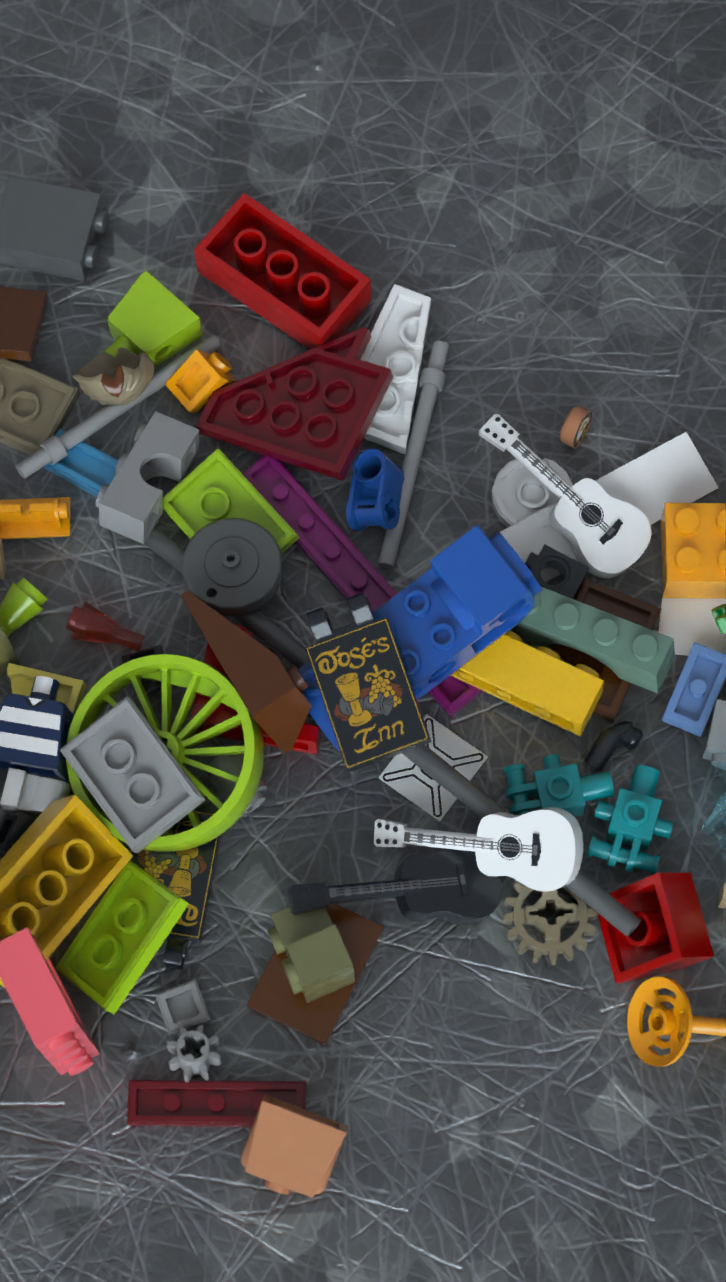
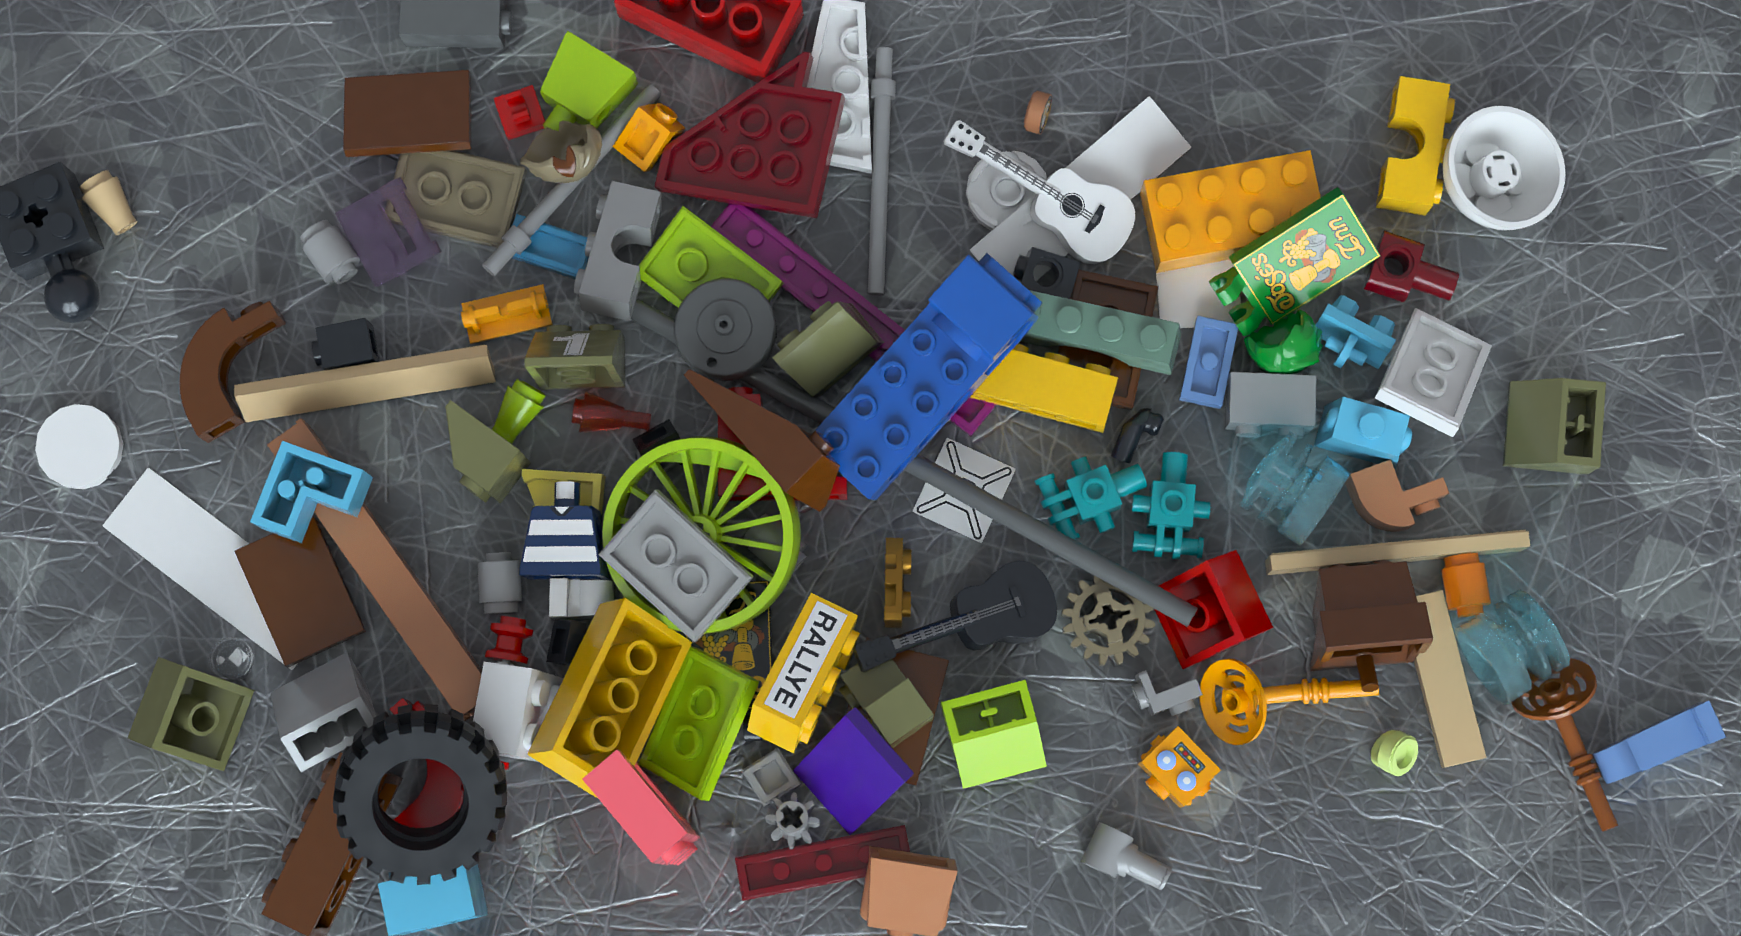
camera: 10 degrees left, 10 degrees up
tile [305,592,432,772] -> none
blue piece [346,448,404,531] -> none
white piece [374,807,583,892] -> none
none -> red tile [493,85,546,141]
none -> olive slope [525,324,625,390]
none -> brick [747,593,860,753]
none -> olive slope [772,301,884,397]
none -> dark purple tile [793,707,914,835]
none -> pearl gold wing [884,537,912,628]
none -> lime slope [941,680,1047,789]
none -> light grey pin [1081,822,1172,890]
none -> light grey bracket [1131,670,1203,717]
none -> light orange head [1138,726,1221,808]

